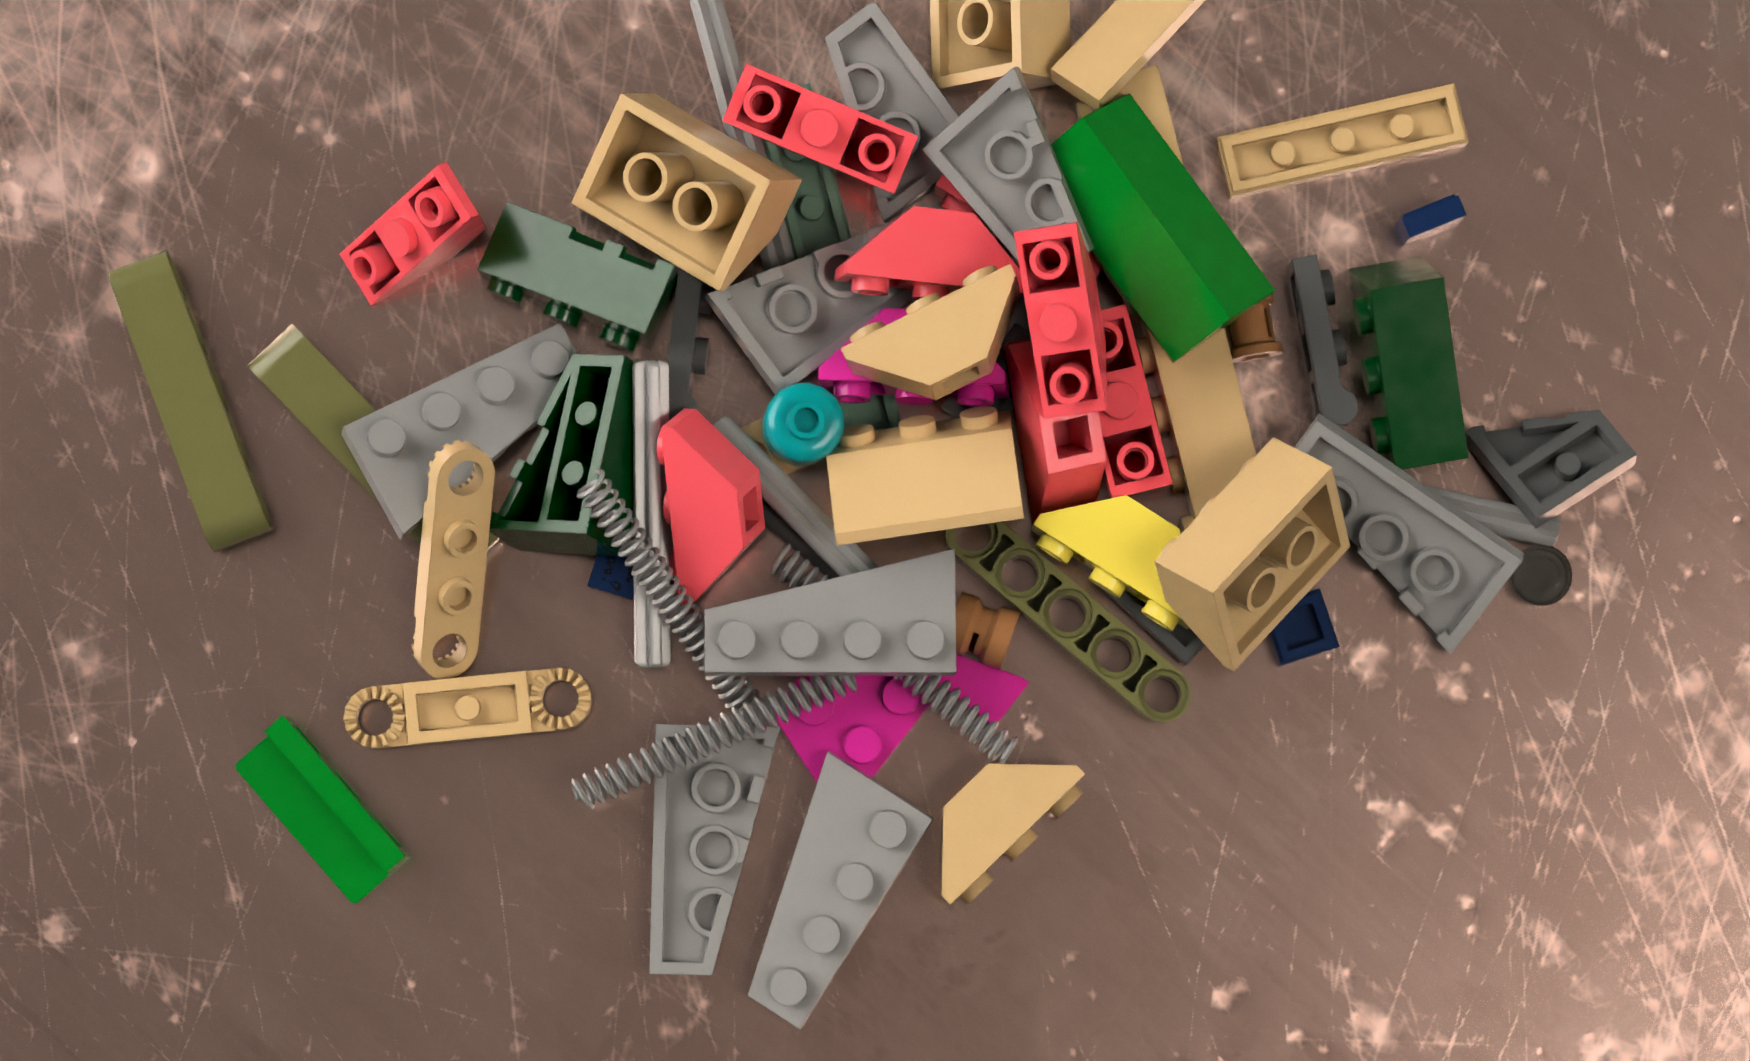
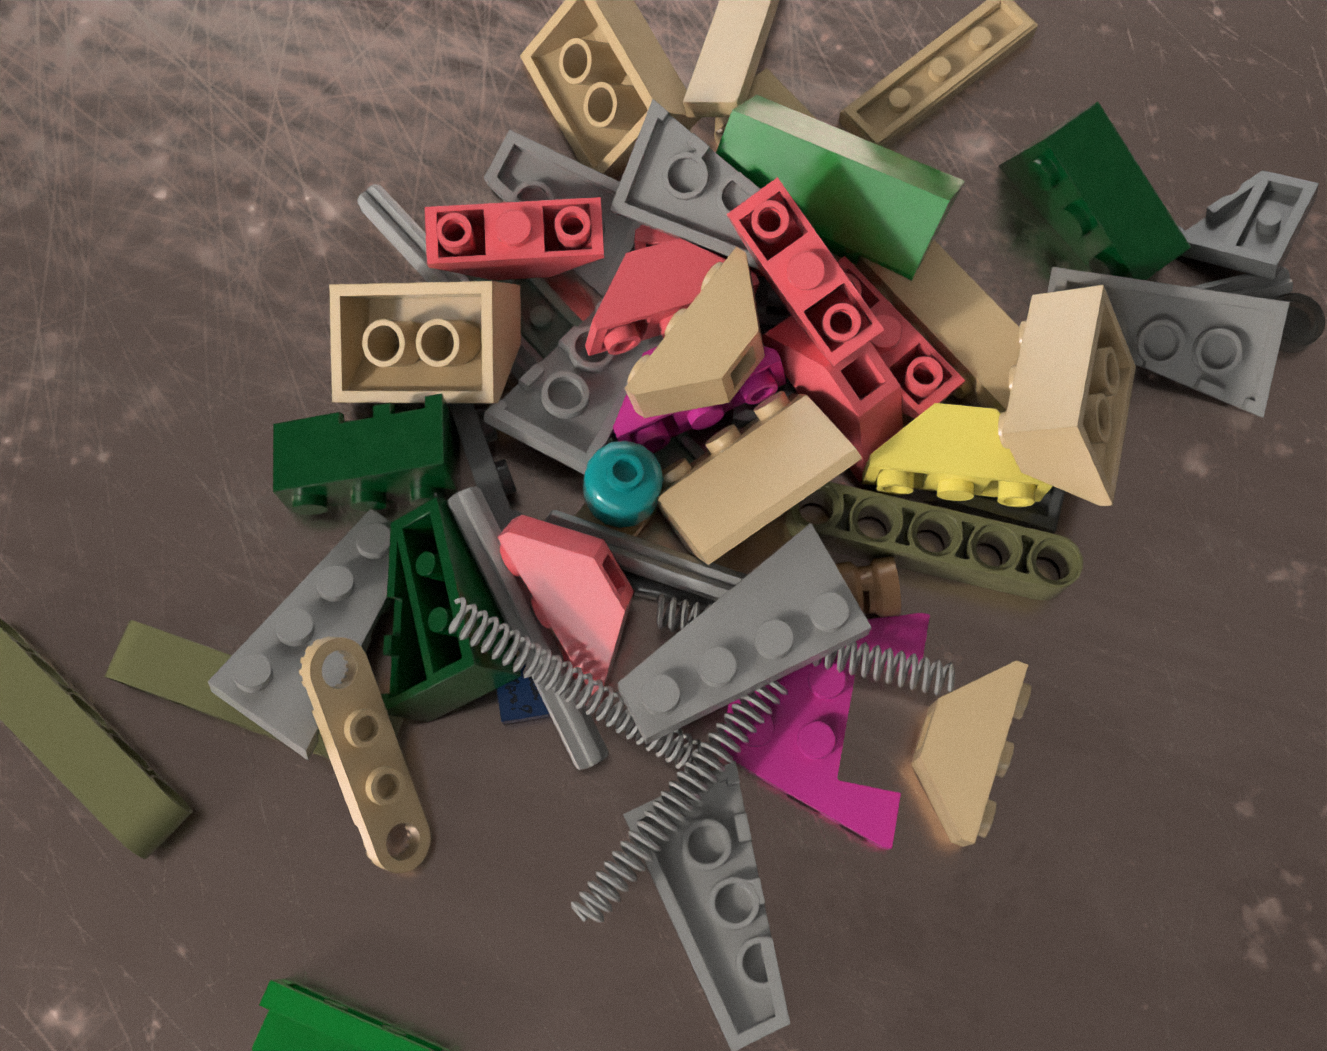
camera: 20 degrees left, 10 degrees down
coral slope [339,162,486,305] -> none
tan plate [343,668,592,749] -> none
light grey wing [748,751,934,1029] -> none
medium nougat bush [1229,294,1284,363] -> none
dark blue tile [1268,588,1340,667] -> none
dark grey plate [1287,254,1358,429] -> none
dark blue tile [1394,194,1467,247] -> none

